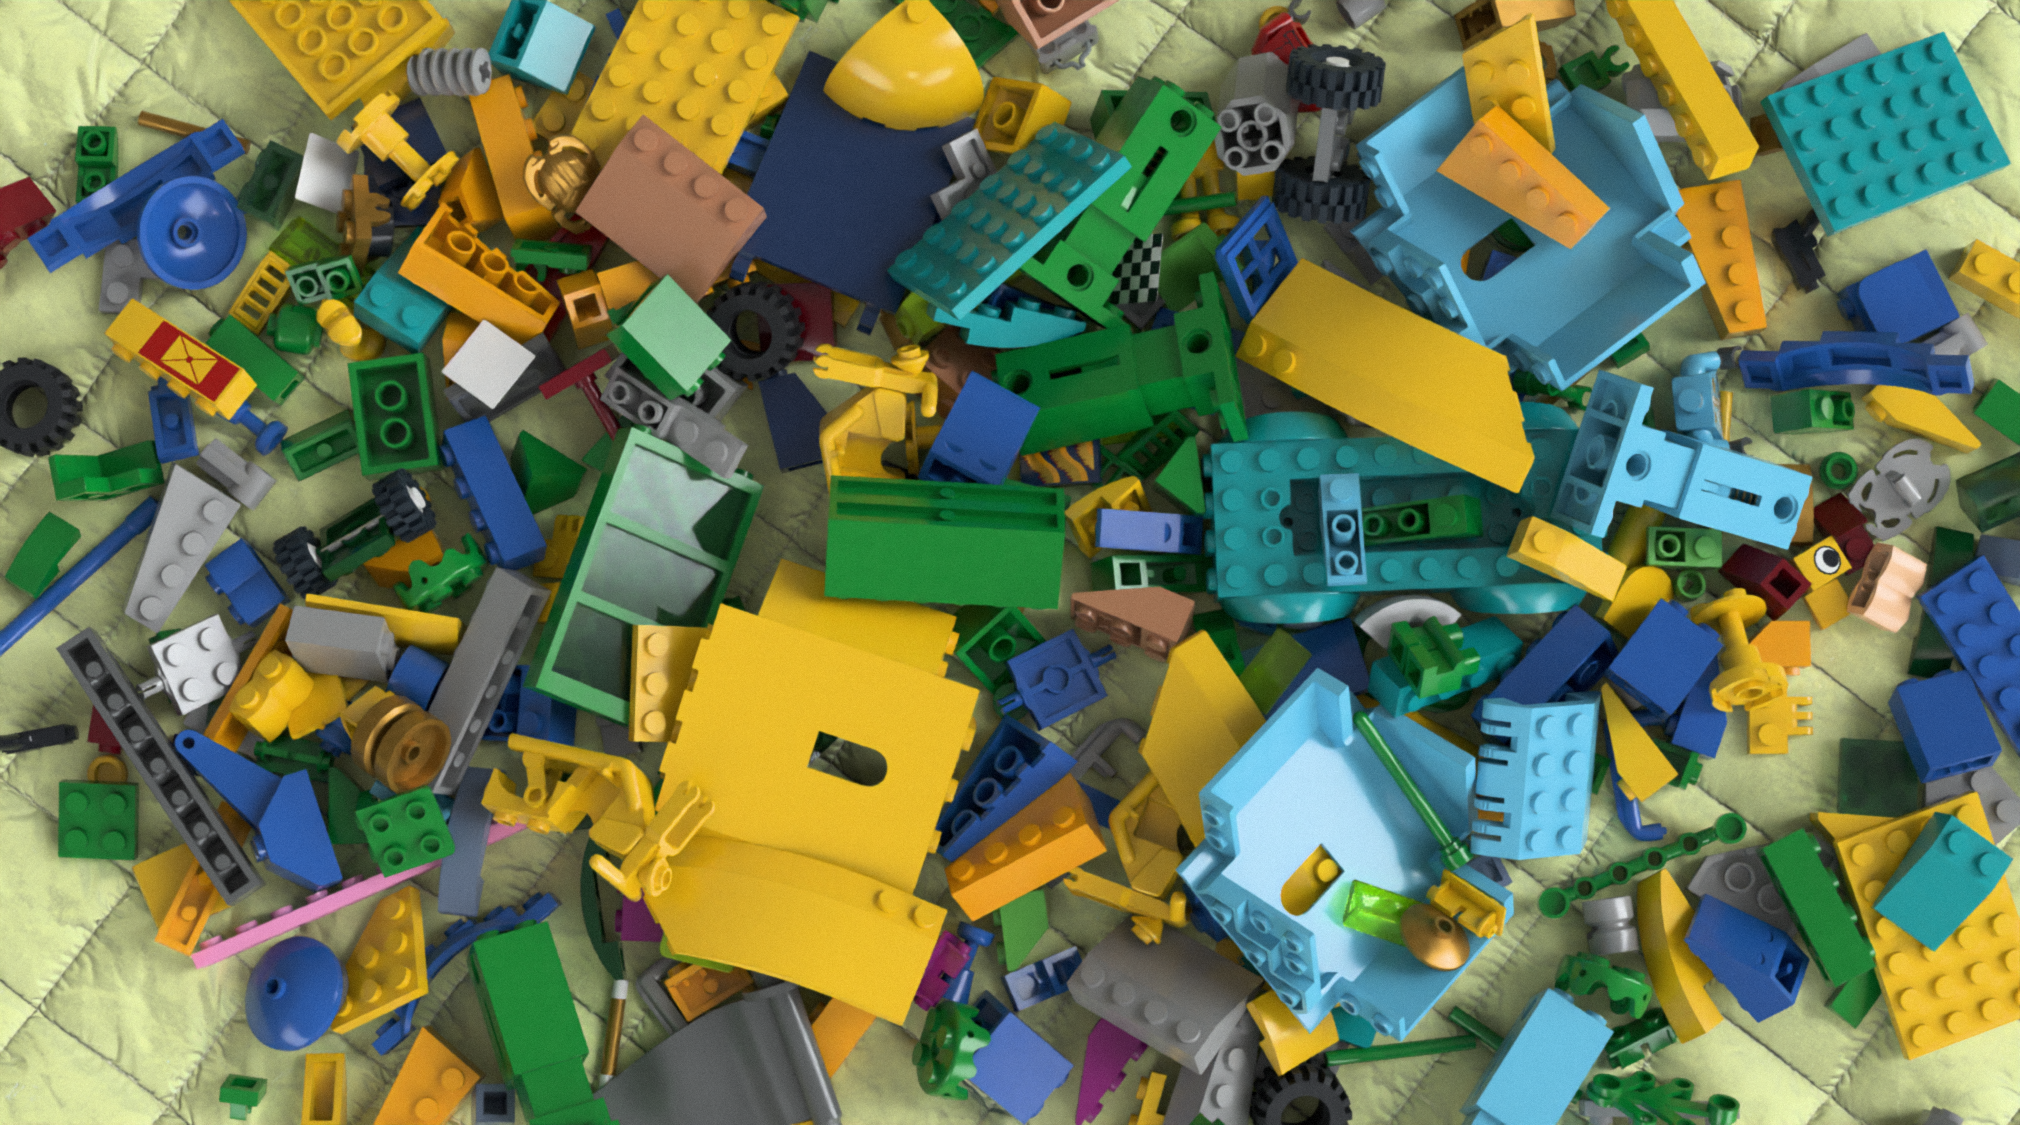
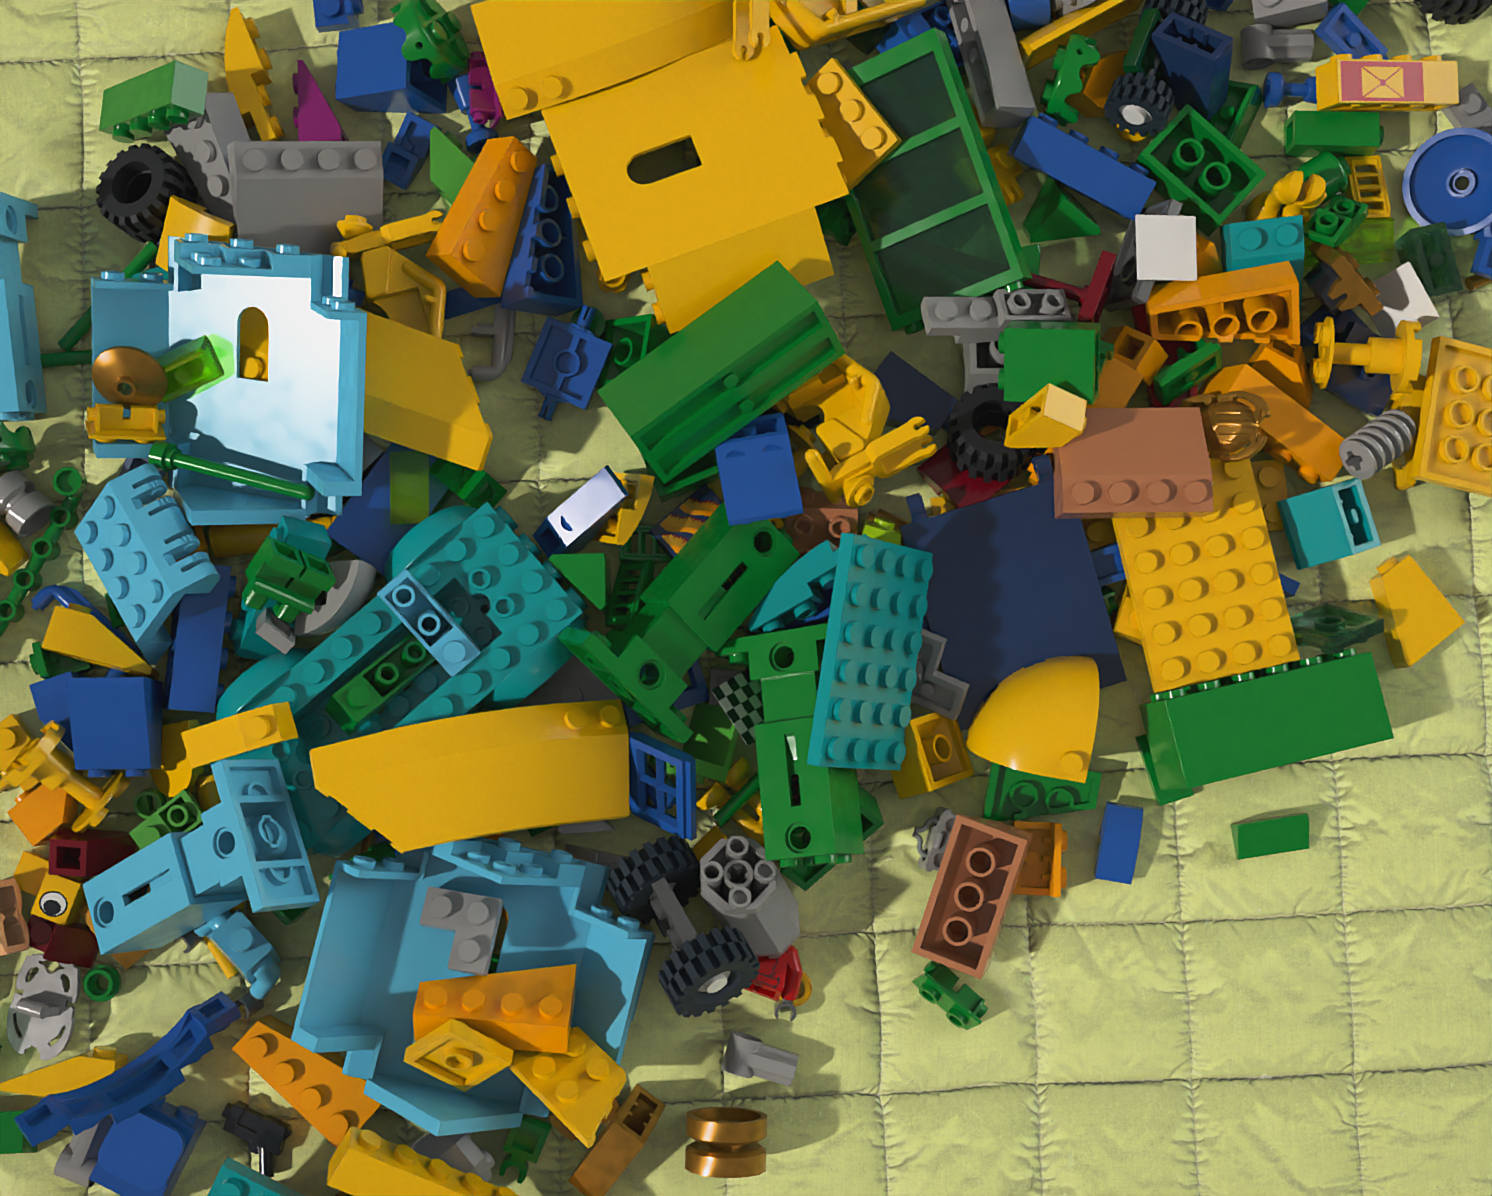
camera: 140 degrees right, 0 degrees up
nougat slope [1071,587,1195,662] -> none
green slope [1090,554,1212,595] -> none
green slope [1770,389,1855,435] -> none
none -> light grey tile [255,608,295,654]
none -> yellow plate [403,1018,514,1092]
none -> light grey plate [419,886,504,977]
none -> yellow slope [1004,383,1087,448]
none -> dark blue slope [1151,12,1234,122]

